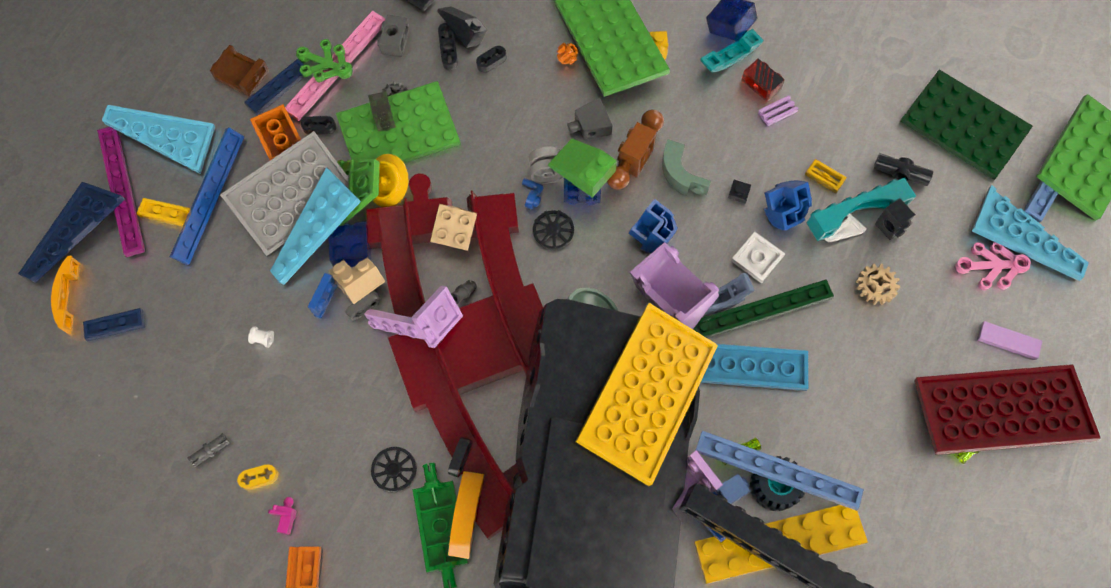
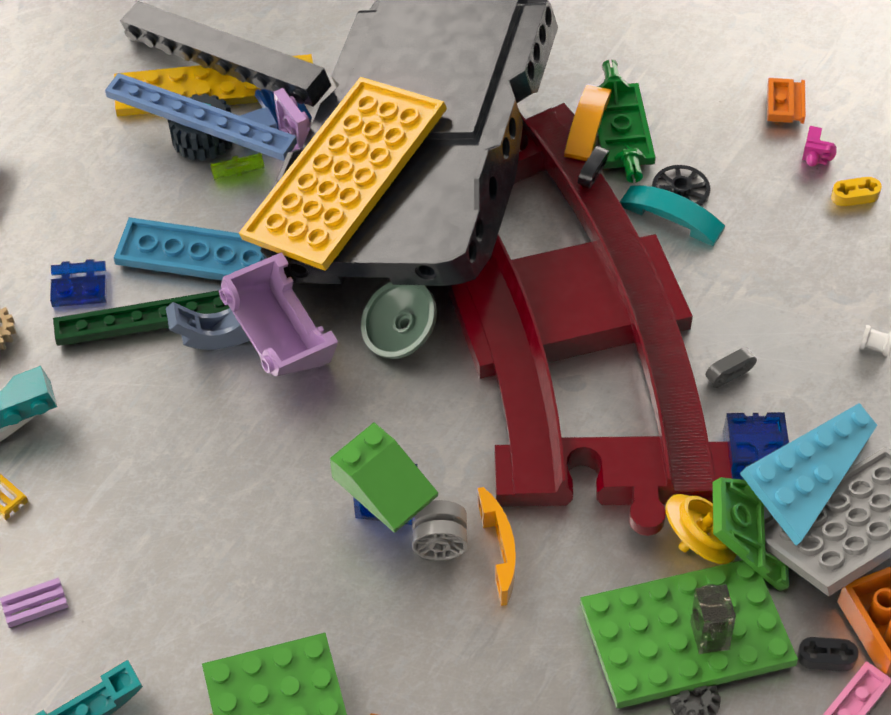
camera: 175 degrees left, 15 degrees down
blue plate [308,273,338,318] -> none
tan brick [328,257,385,304] -> none
lavender bracket [364,286,463,348] -> none
tan plate [430,204,477,251] -> none
dark grey pin [451,280,477,304] -> none
blue plate [522,178,544,210] -> none
black wheel [533,210,574,249] -> none
dark grey torso [567,98,613,140] -> none
dark orange brick [607,109,664,190] -> none
blue brick [628,199,678,253] -> none
sand green arch [662,139,711,196] -> none
black plate [728,180,751,204] -> none
white plate [731,232,785,284] -> none
clear red brick [741,58,785,102] -> none
blue brick [764,180,812,231] -> none
none -> clear blue plate [50,259,107,307]
none -> light orange slope [477,487,516,606]
none -> teal slope [620,185,725,246]

